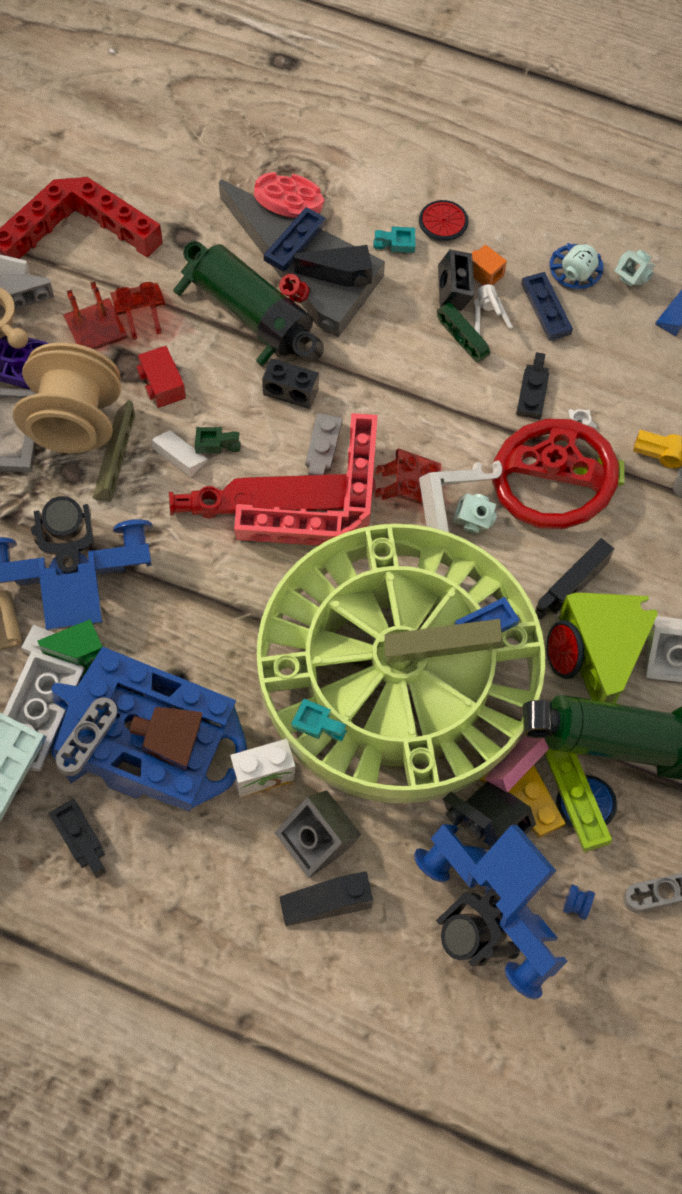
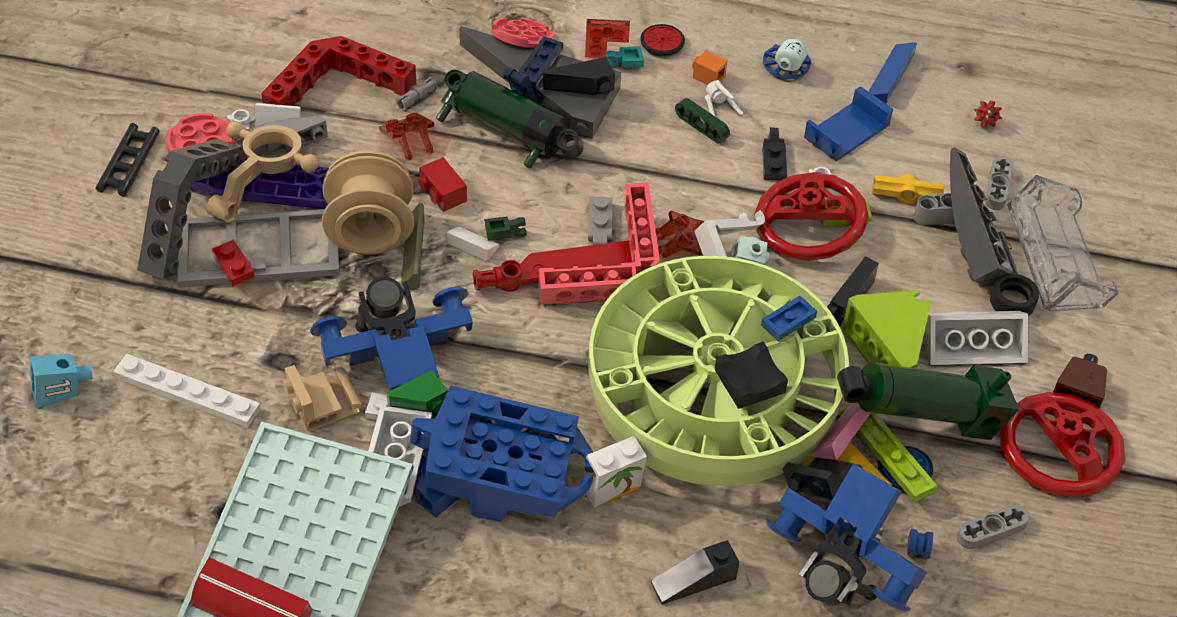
camera: 10 degrees left, 15 degrees down
black hinge [49,798,107,879] -> none
light grey beam [56,698,117,776] -> none
clear red plate [63,281,128,350] -> none
reddish brown torso [129,707,203,771] -> none
black brick [262,358,319,409] -> none
flat silver slope [274,790,361,878] -> none
red bush [279,274,310,303] -> none
teal plate [291,699,347,742] -> none
olive slope [385,619,504,663] -> none
black brick [438,249,474,311] -> none
dark blue plate [521,272,573,341] -> none
red wheel [546,620,584,679] -> none
light aqua brick [614,249,656,286] -> none
none -> light grey pin [396,77,438,111]
none -> dark blue plate [503,66,538,103]
none -> clear red plate [585,19,630,58]
none -> black brick [715,341,788,409]
none -> blue panel [804,86,893,161]

